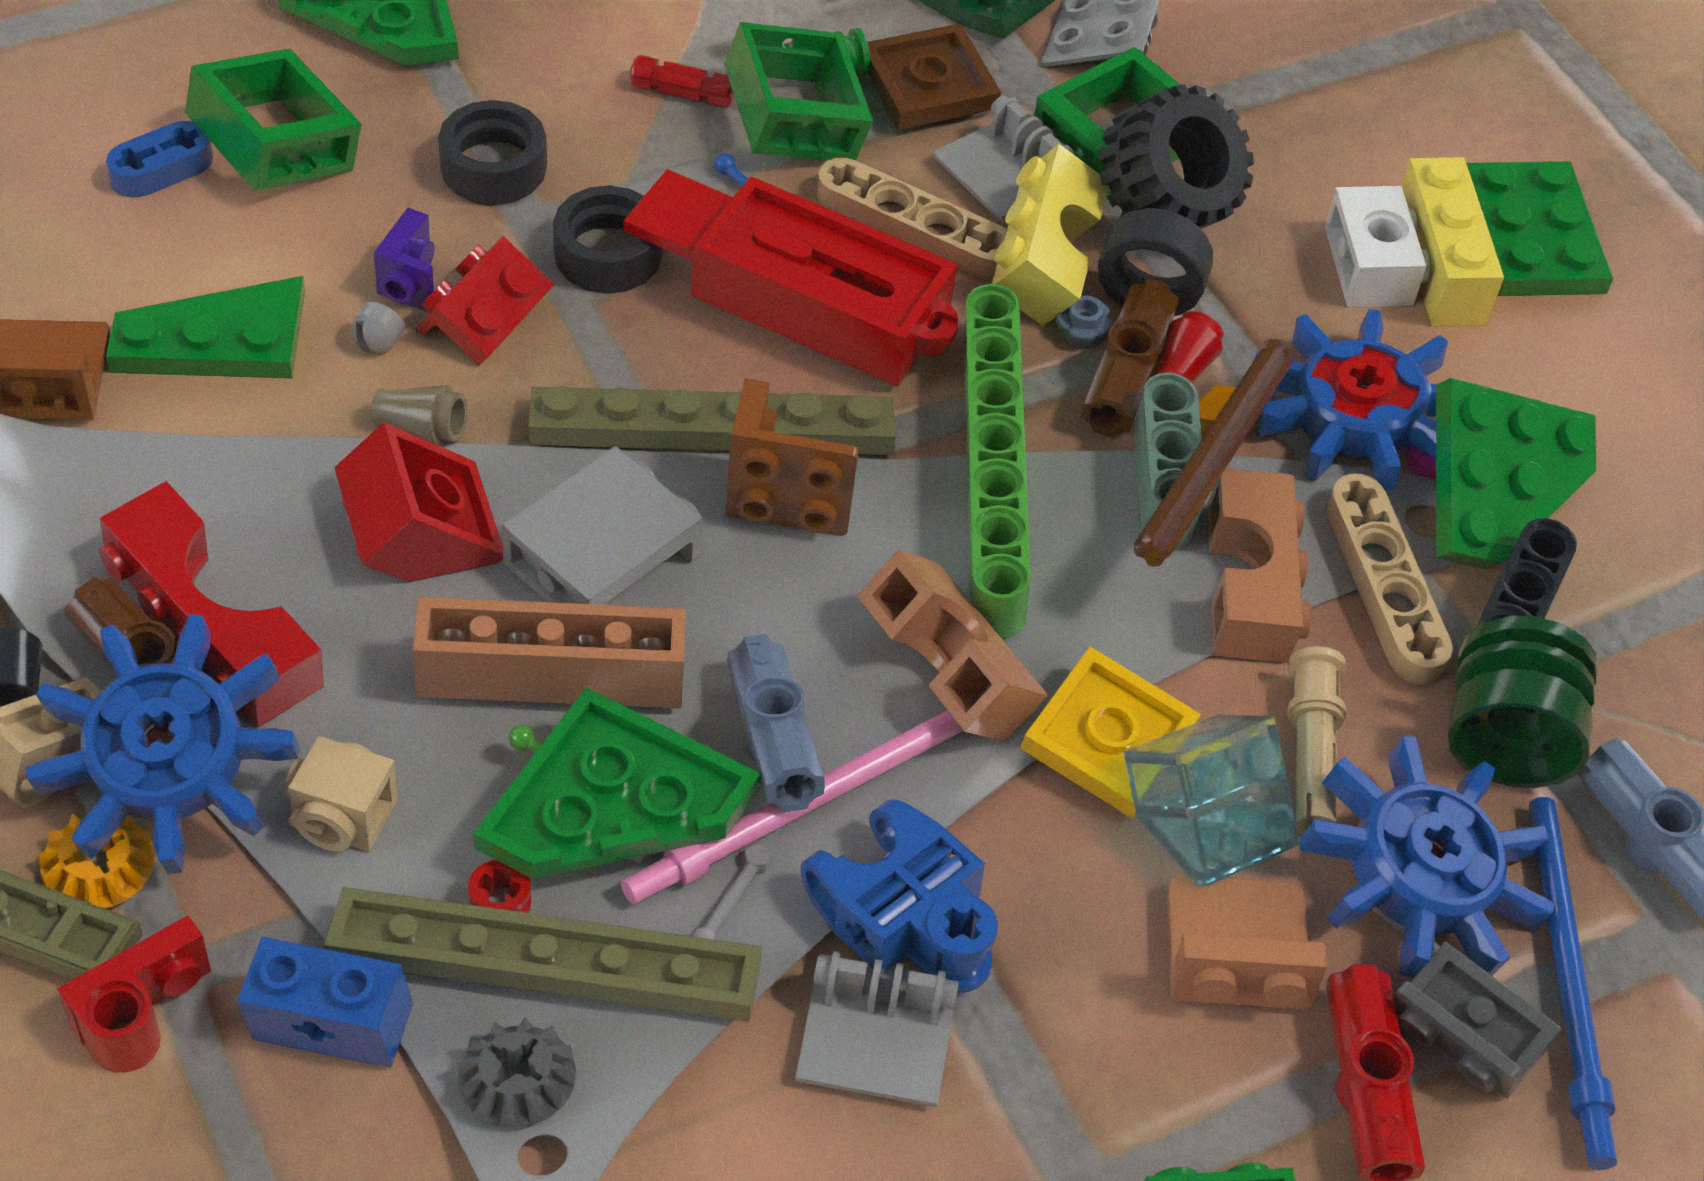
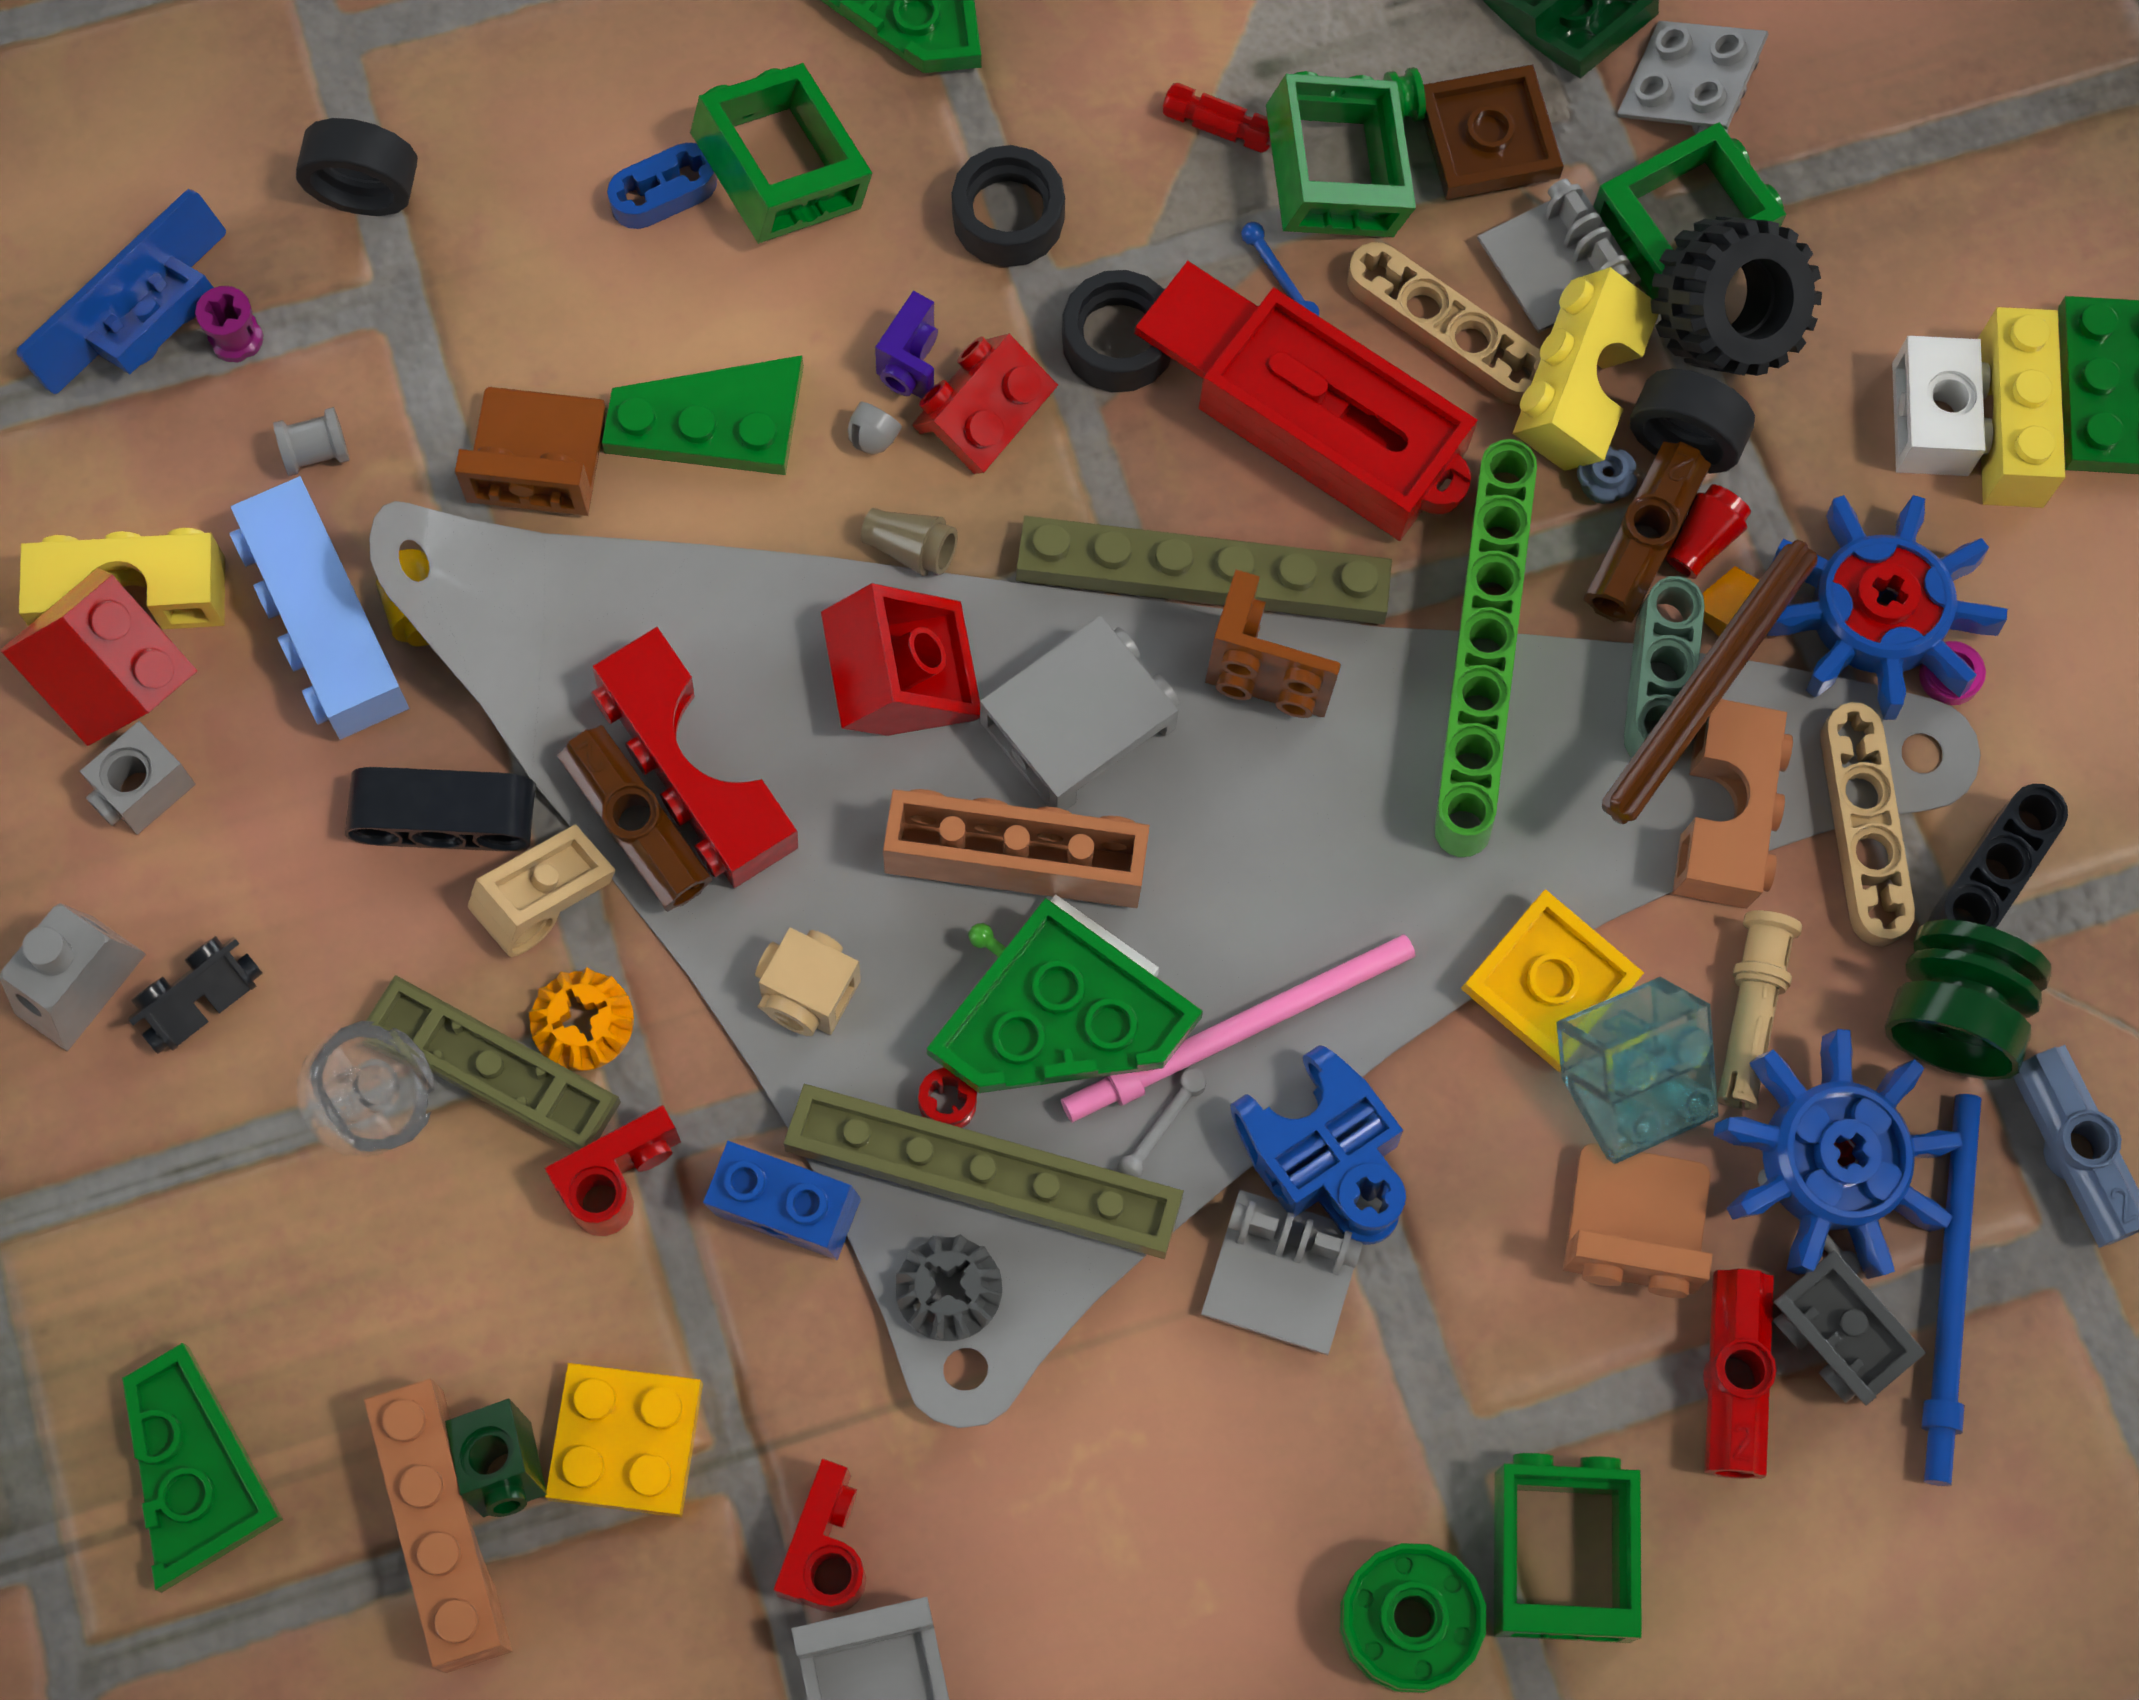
camera: 10 degrees right, 20 degrees up
blue gear [25,614,299,874] -> none
sand blue piece [727,634,825,812] -> none
nougat arch [857,549,1048,742] -> none
green plate [1436,378,1596,569] -> none

